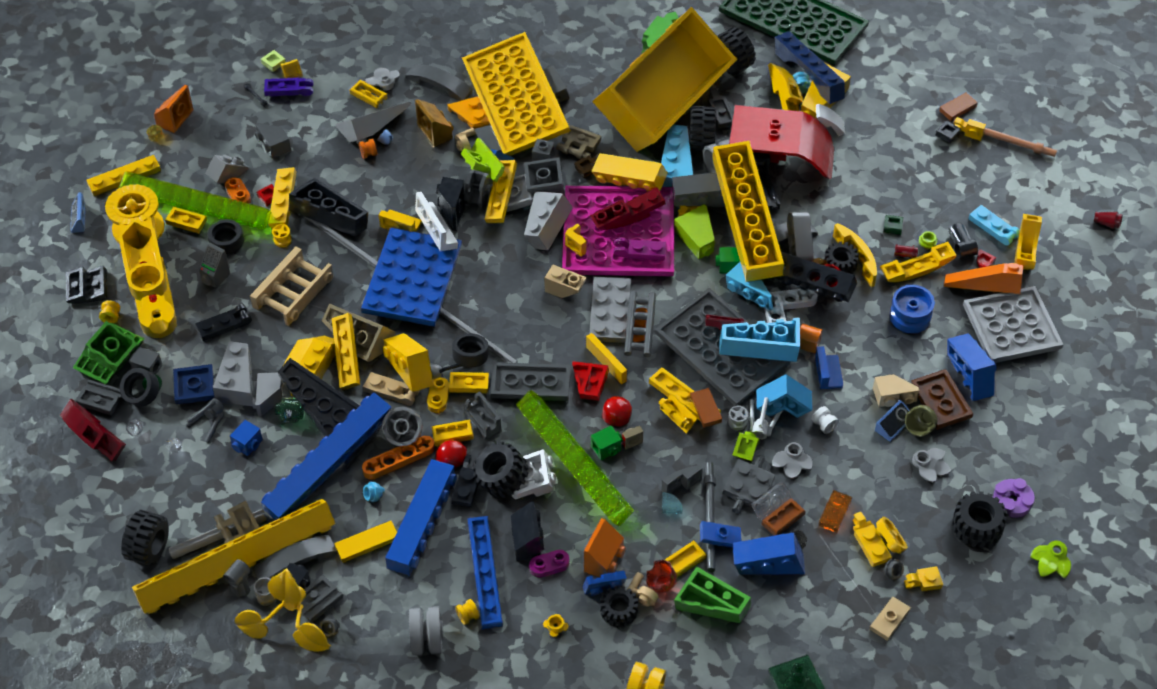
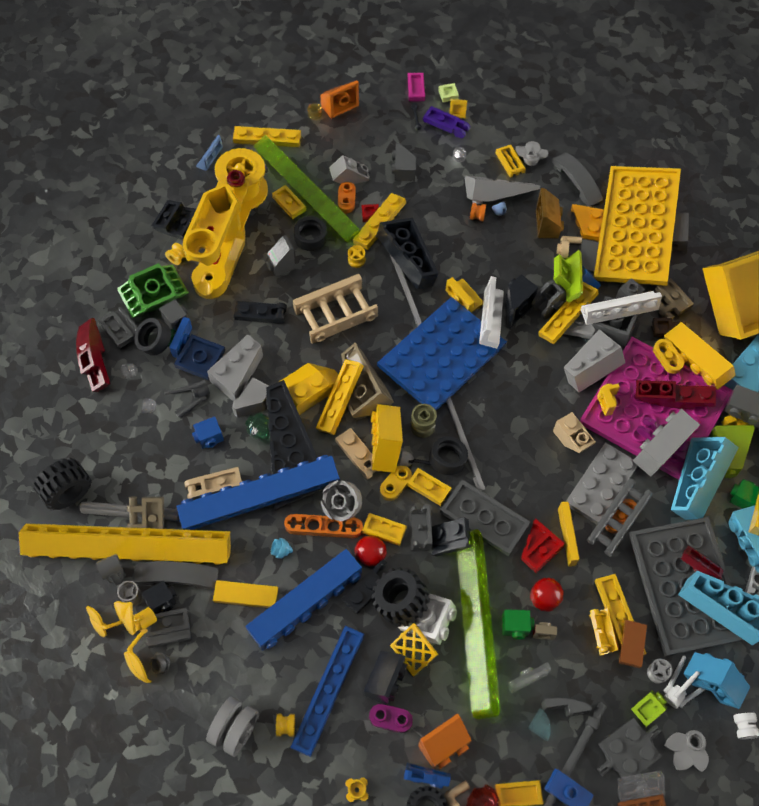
camera: 30 degrees right, 10 degrees up
none -> blue plate [169,317,192,358]
none -> tan plate [184,467,242,500]
none -> dark red plate [227,170,245,187]
none -> yellow window [390,623,438,676]
none -> dark pink tile [407,73,425,101]
none -> olive wheel [410,403,437,438]
none -> black plate [431,517,471,557]
none -> clear hinge [452,147,466,162]
none -> clear plate [507,662,551,693]
none -> white fence [581,291,662,325]
none -> light grey wedge [633,409,700,477]
none -> yellow plate [653,339,684,374]
none -> medium azure wedge [671,437,739,520]

